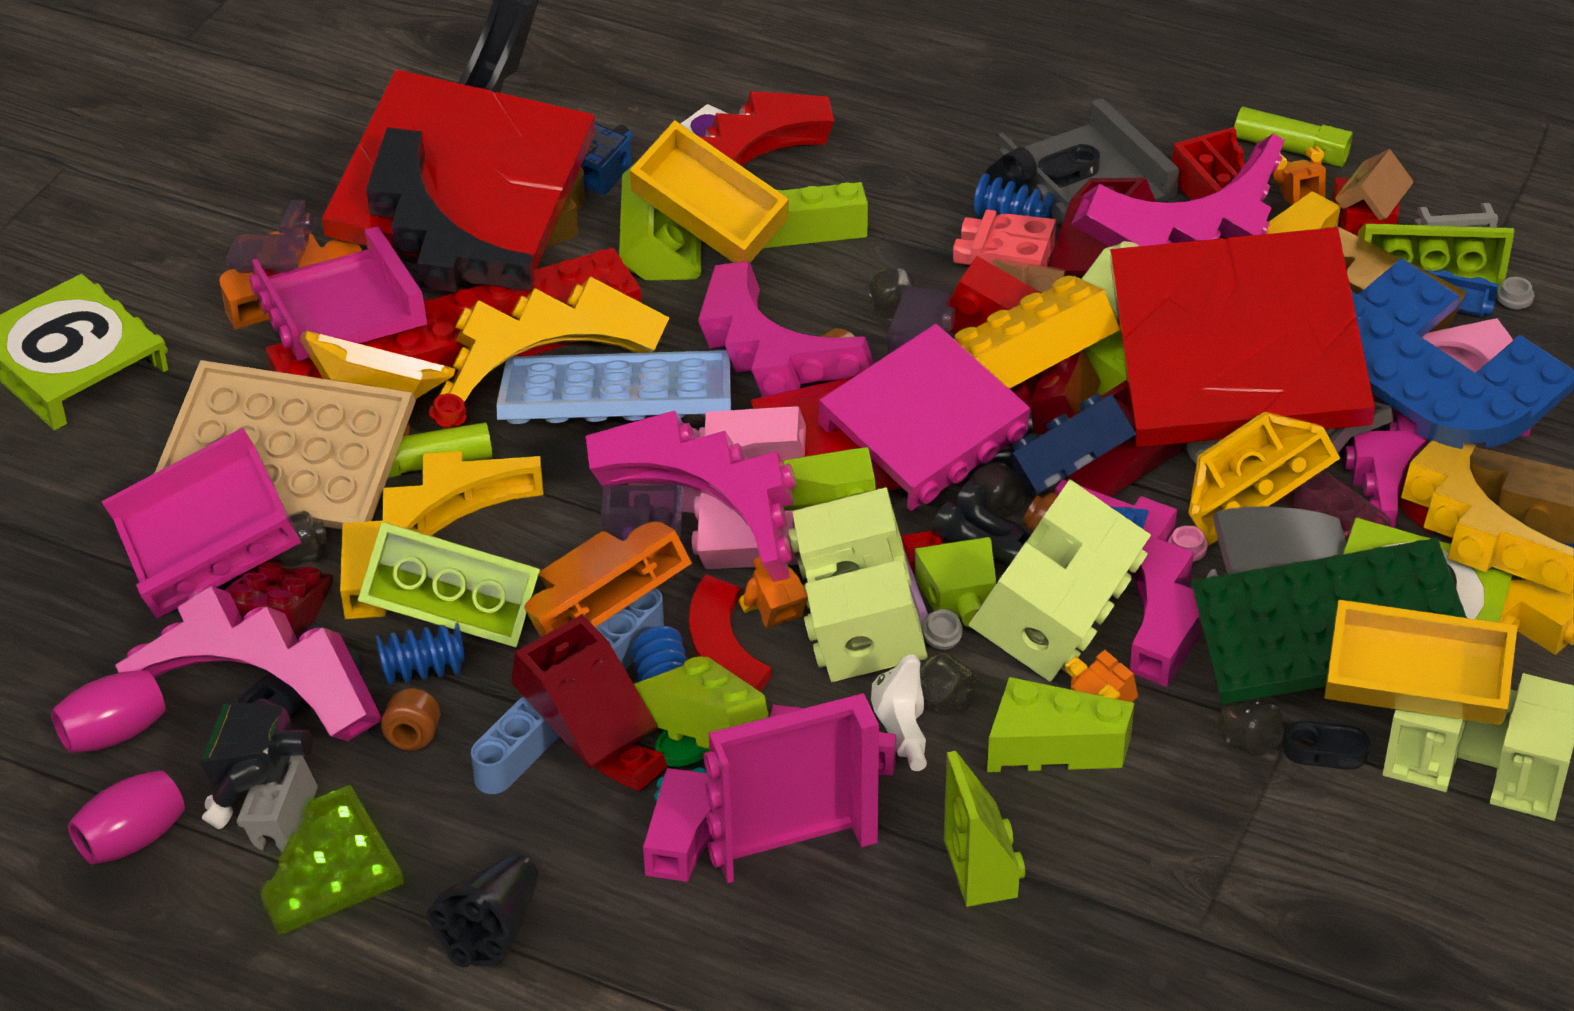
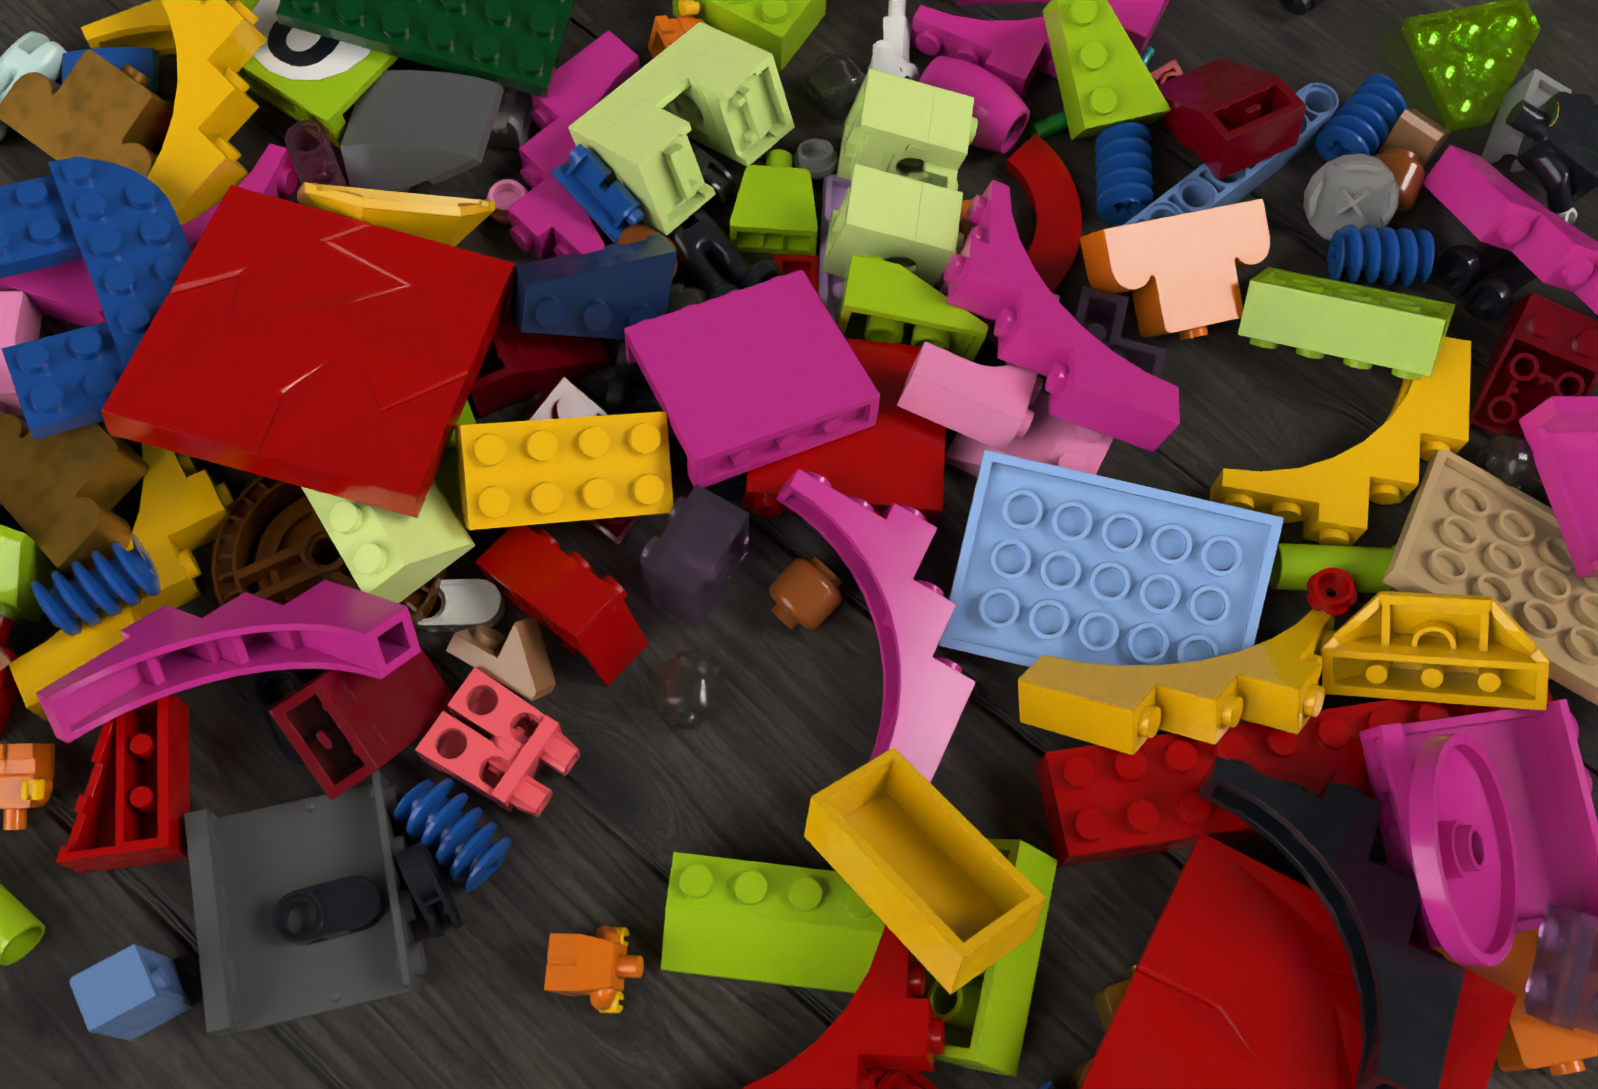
camera: 170 degrees left, 25 degrees up
none -> blue piece [31,533,161,636]
none -> medium blue panel [69,944,193,1041]
none -> orange piece [544,925,644,1013]
none -> dark pink piece [919,56,1030,153]
none -> light grey tile [1303,154,1400,241]
none -> blue piece [1314,74,1407,162]
none -> medium nougat slope [1377,109,1451,166]
none -> dark pink dish [1409,733,1519,966]

